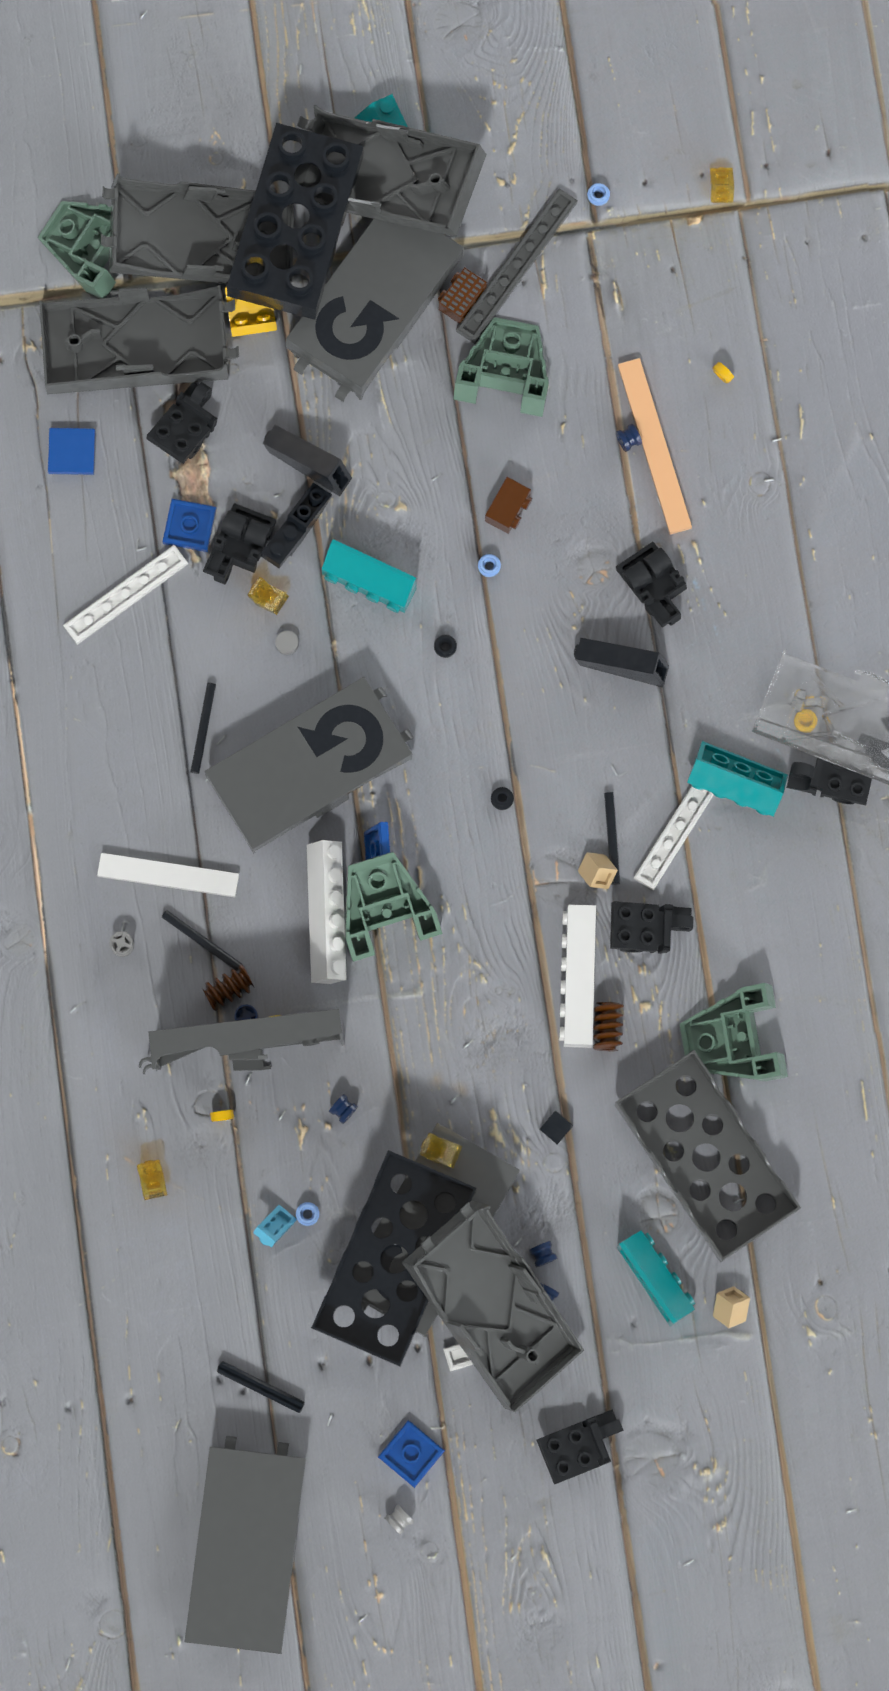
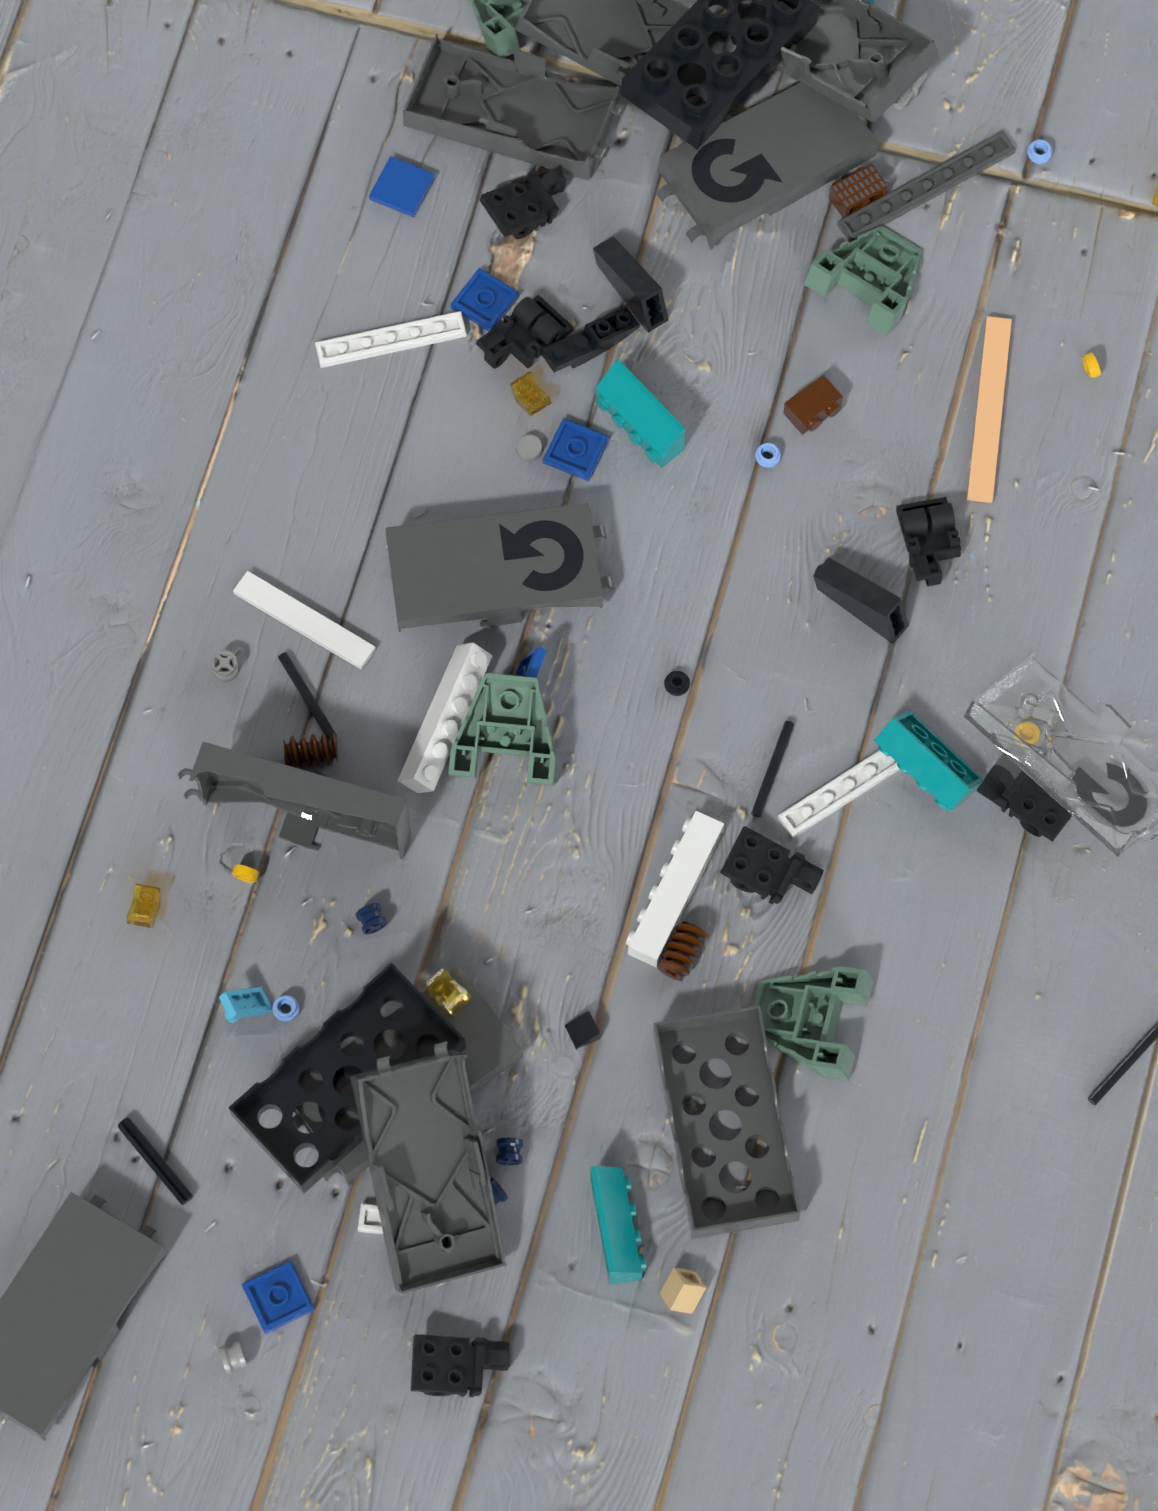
camera: 25 degrees right, 10 degrees down
black bar [190,683,216,774] -> none
yellow bracket [225,286,277,337] -> none
black plate [434,635,457,658] -> none
tan panel [578,852,618,889] -> none
dark blue wheel [616,424,642,452] -> none
none -> blue tile [543,418,609,482]

